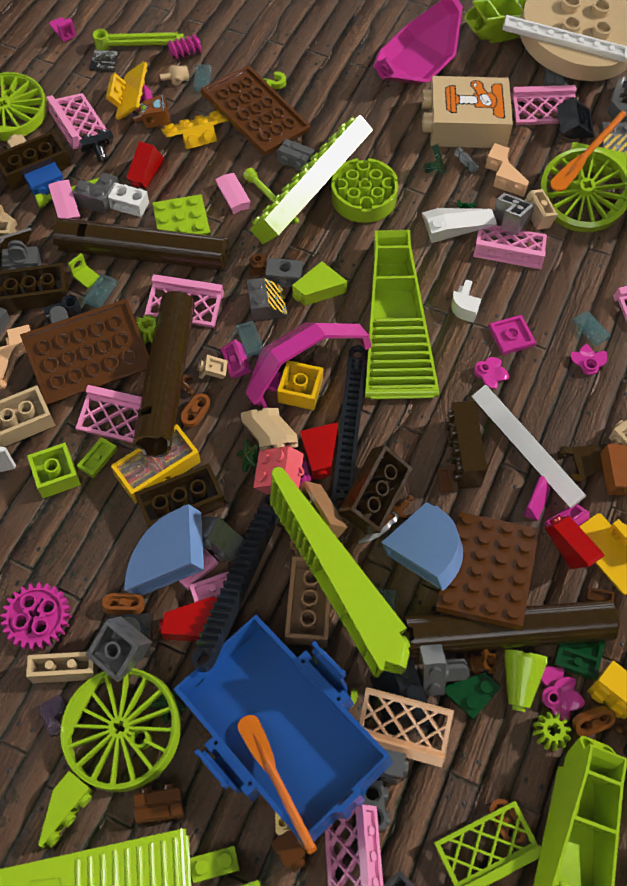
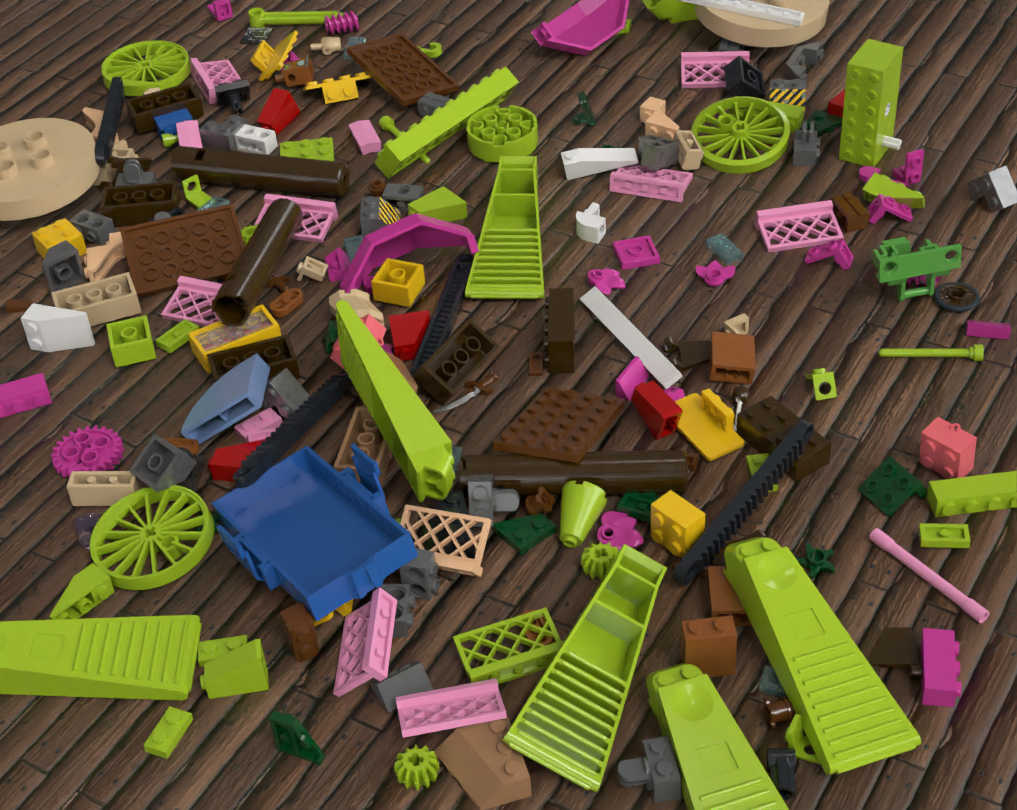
camera: 10 degrees right, 20 degrees down
reddish brown brick [134,784,185,825] -> none
orange piece [238,715,317,854] -> none
medium blue brick [381,502,463,591] -> none
tan brick [421,76,513,148] -> none
dark grey axle [454,147,479,173] -> none
orange piece [550,110,626,192] -> none
dark orange plate [572,706,616,737] -> none

